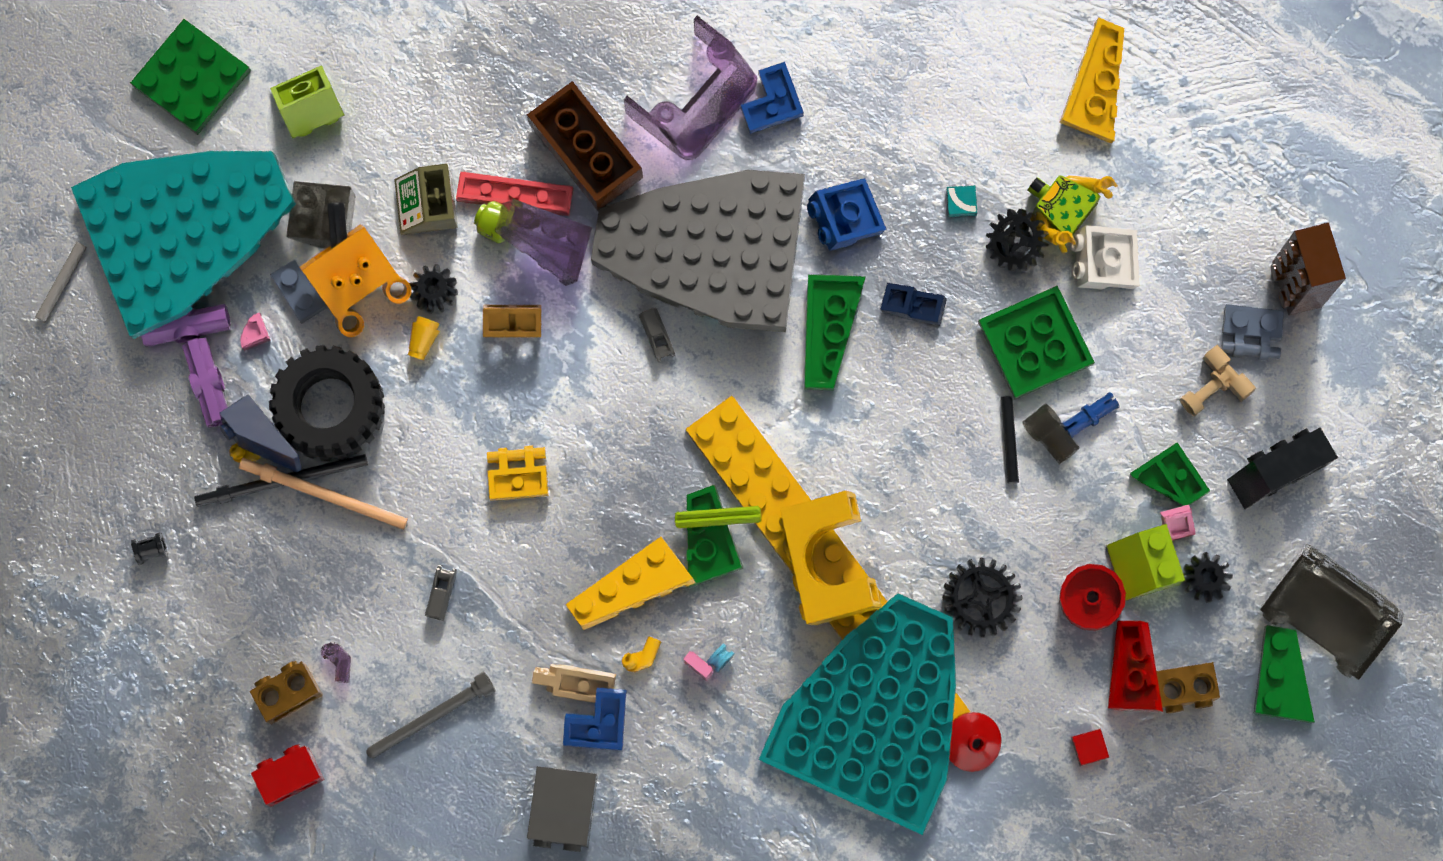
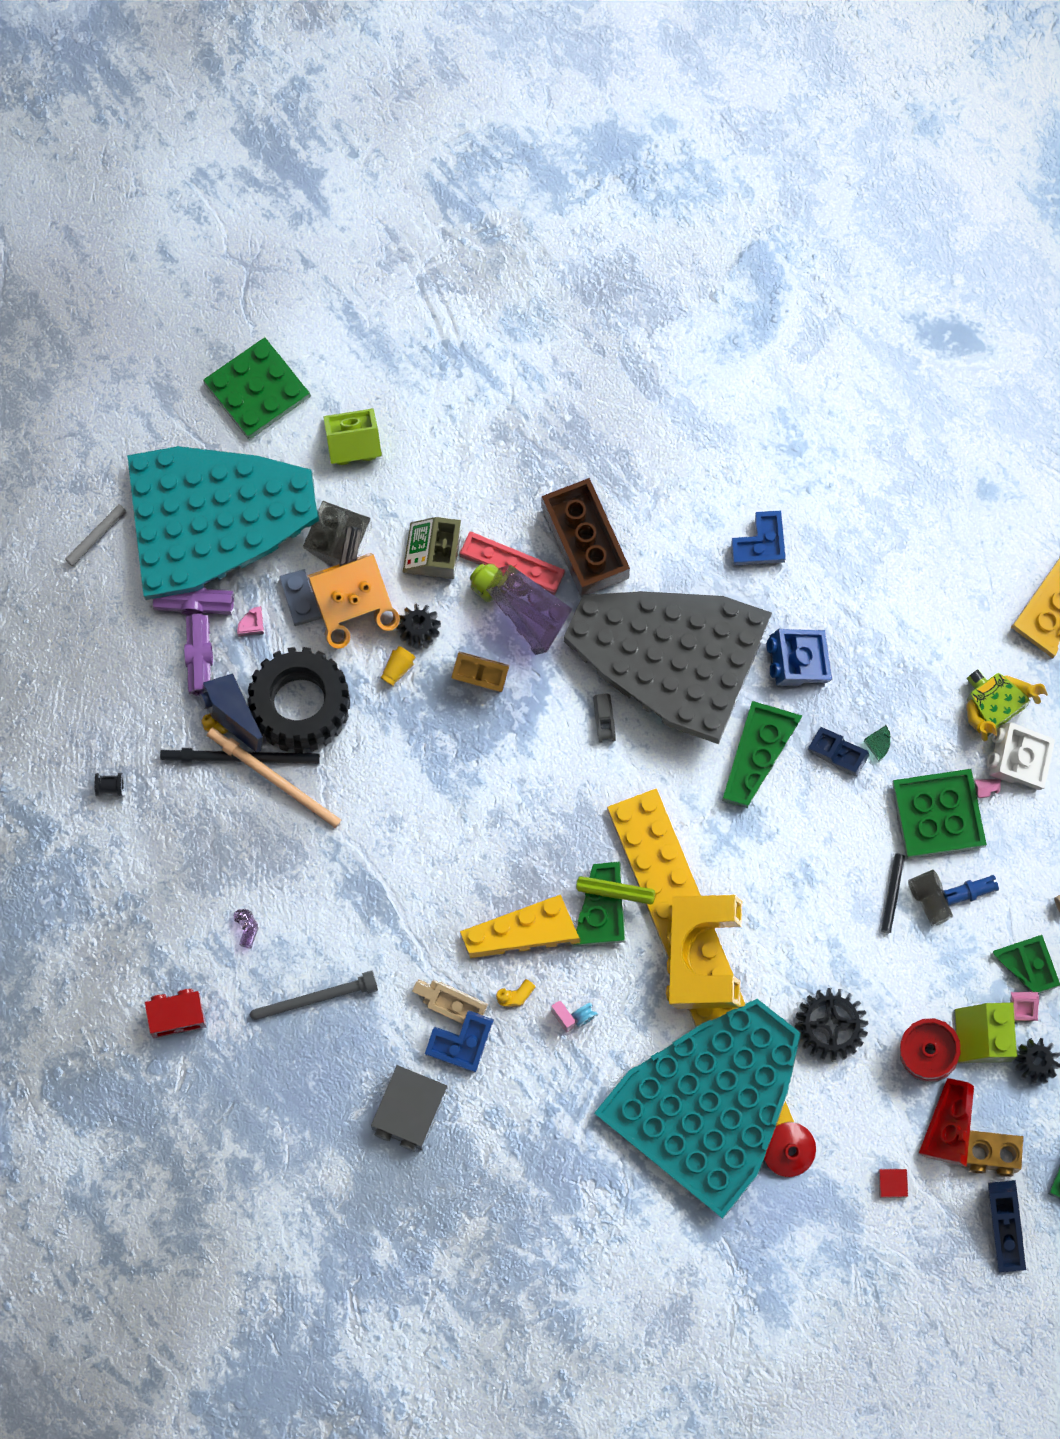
camera: 10 degrees right, 5 degrees down
pearl gold brick [249,661,323,725] -> none
dark grey bar [425,565,457,621] -> none
yellow plate [487,445,549,501] -> none
clear purple windscreen [623,15,757,160] -> none
teal tile [946,185,977,217] -> none
black gear [986,209,1049,272] -> none
none -> clear green tile [864,725,891,762]
none -> bright pink tile [974,779,1001,798]
none -> dark blue slope [988,1180,1026,1273]

